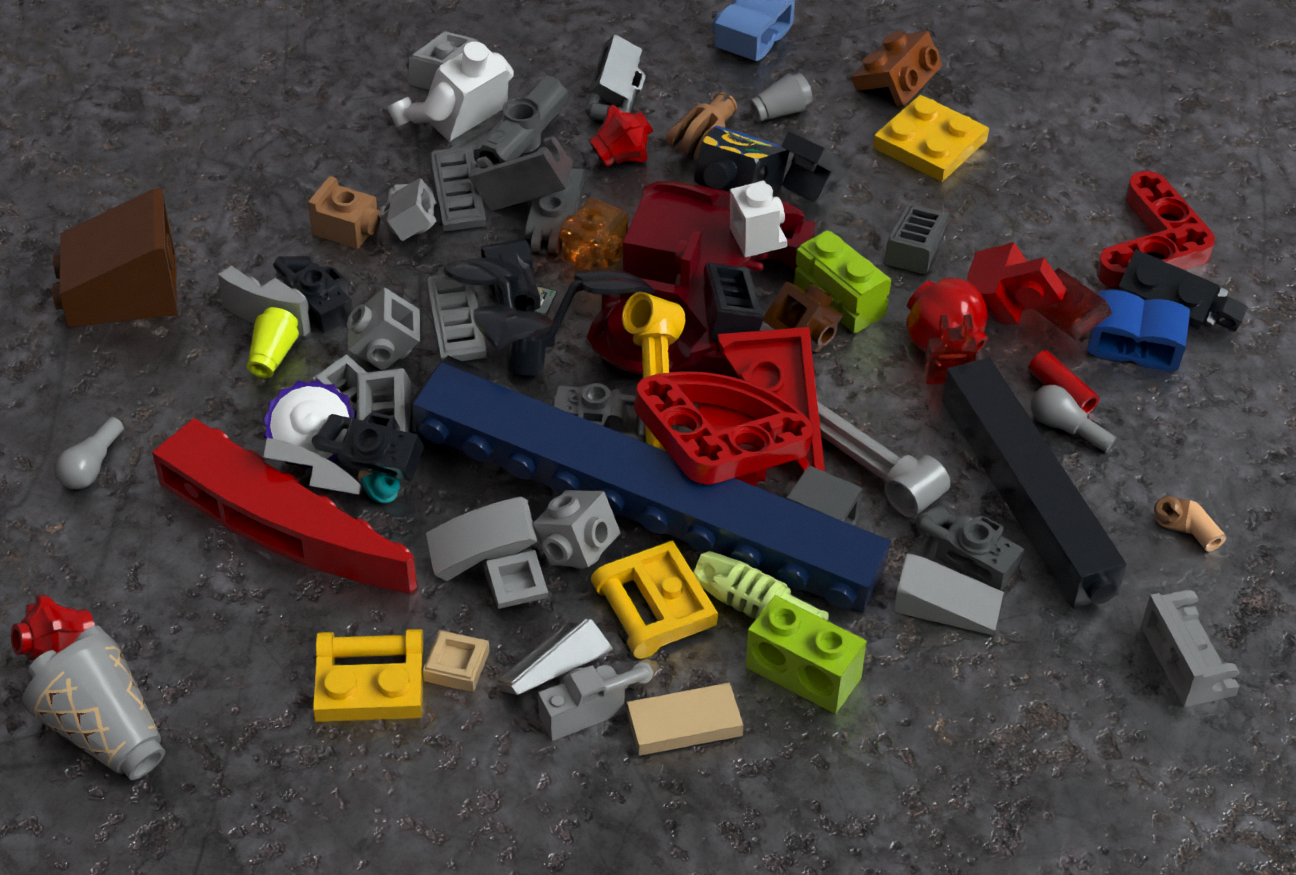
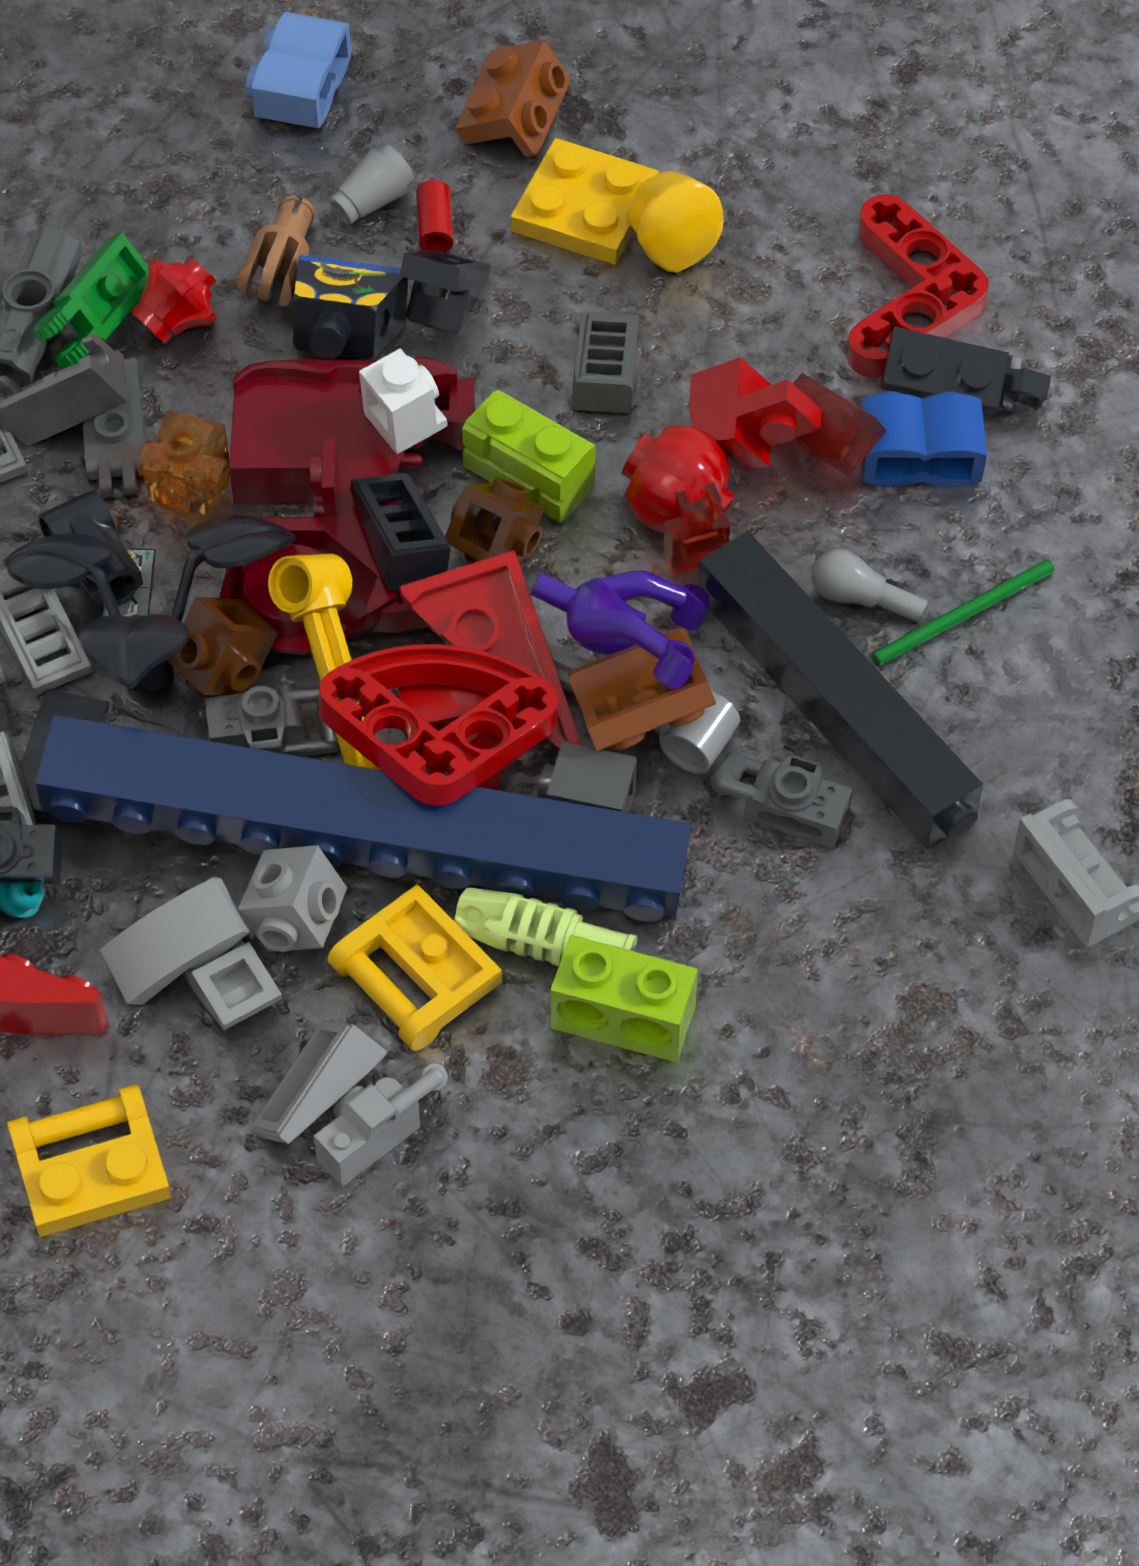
camera: 15 degrees left, 10 degrees up
tan tile [423,630,489,693] -> none
piece [585,34,646,121] -> none
tan tile [627,682,744,756] -> none
light grey slope [894,553,1004,635] -> none
red axle [1028,350,1100,414] -> none
arm [1154,496,1226,552] -> none
none -> green hinge [32,231,148,370]
none -> reddish brown brick [167,597,278,697]
none -> red piece [416,180,453,252]
none -> dark purple piece [530,571,710,689]
none -> dark orange bracket [568,627,716,751]
none -> yellow hair [626,171,724,273]
none -> green axle [871,559,1055,667]

